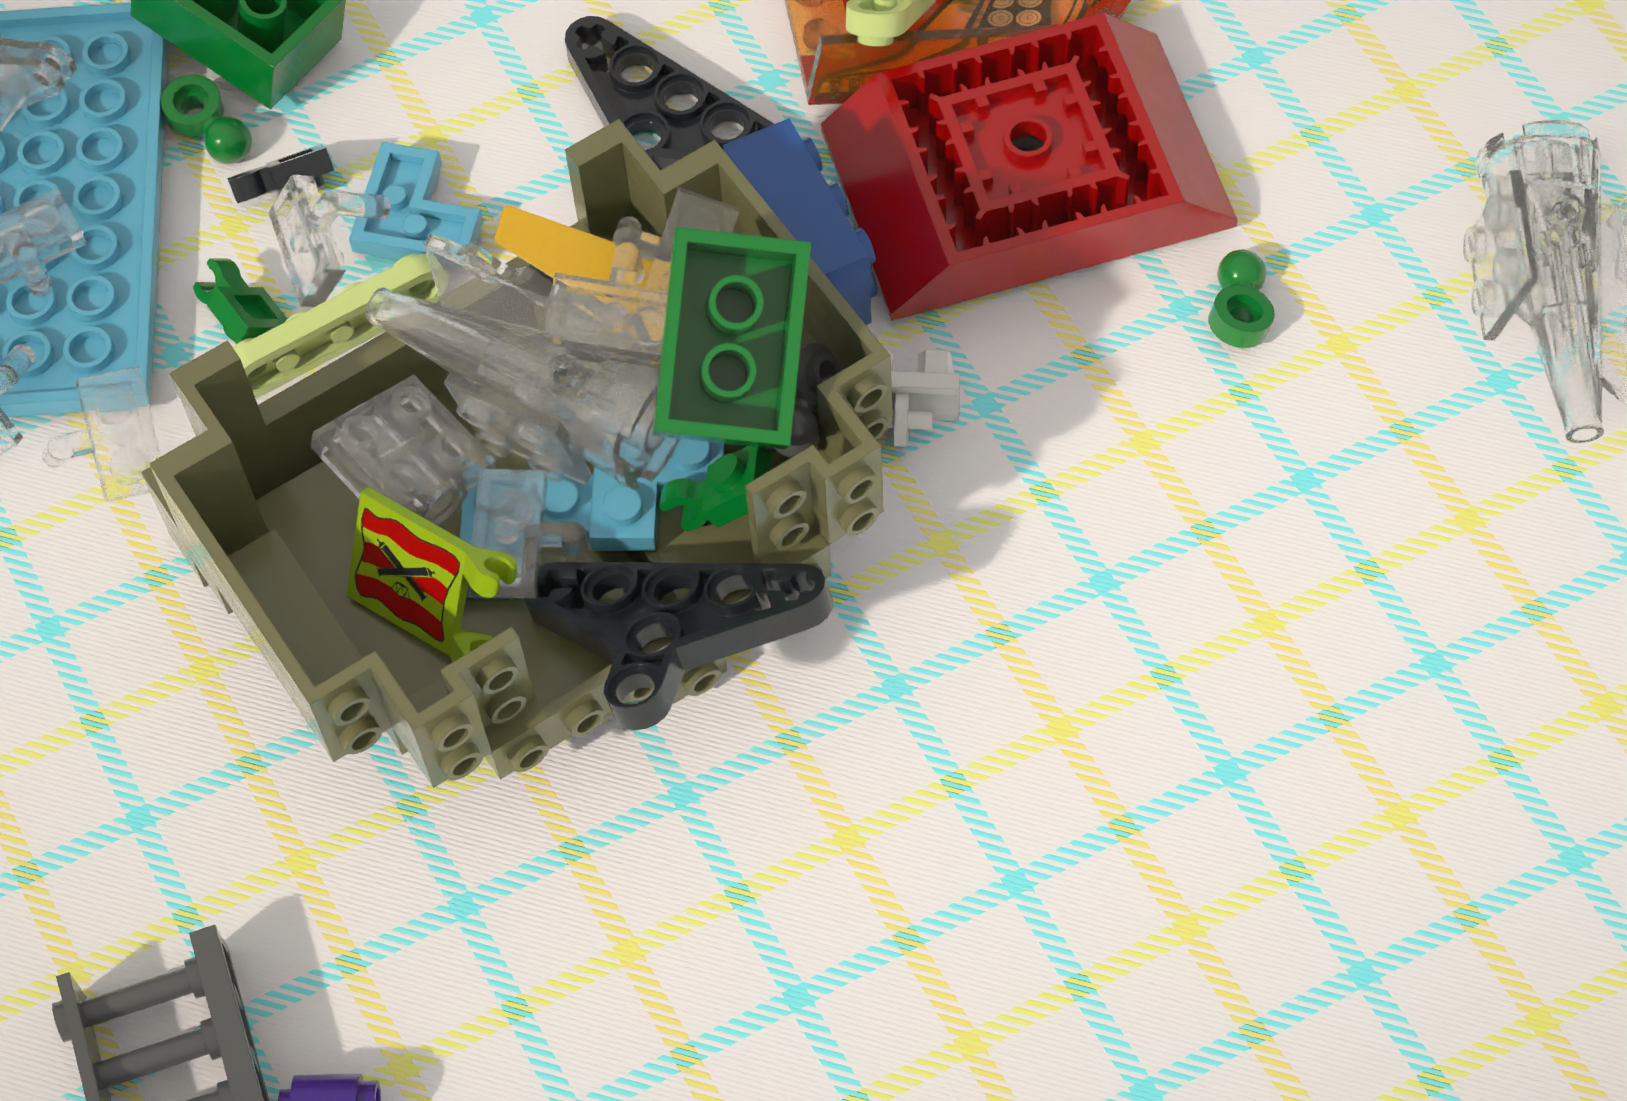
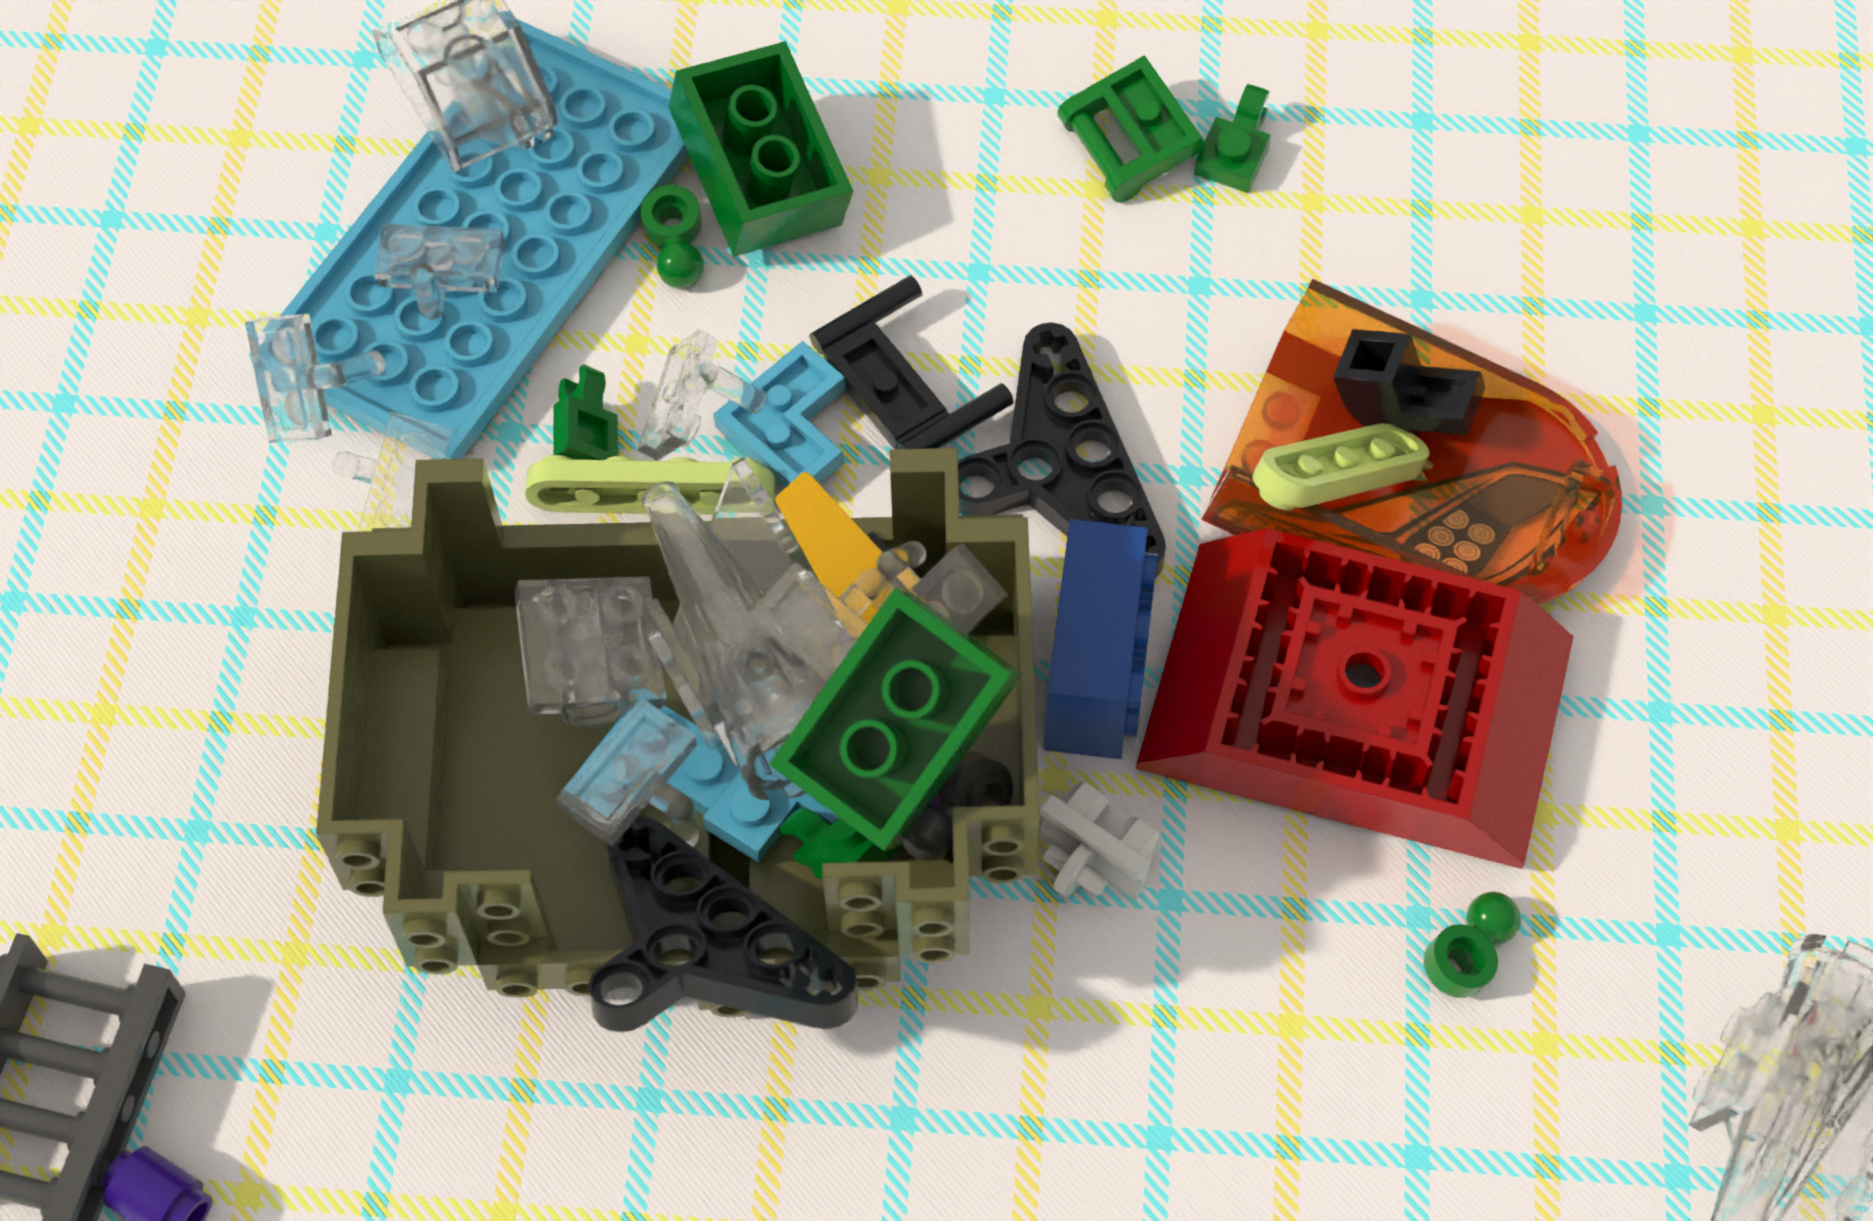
camera: 30 degrees right, 0 degrees up
black plate [227,144,334,204] -> none
lime flag [346,487,517,662] -> none
none -> black plate [809,275,1014,449]

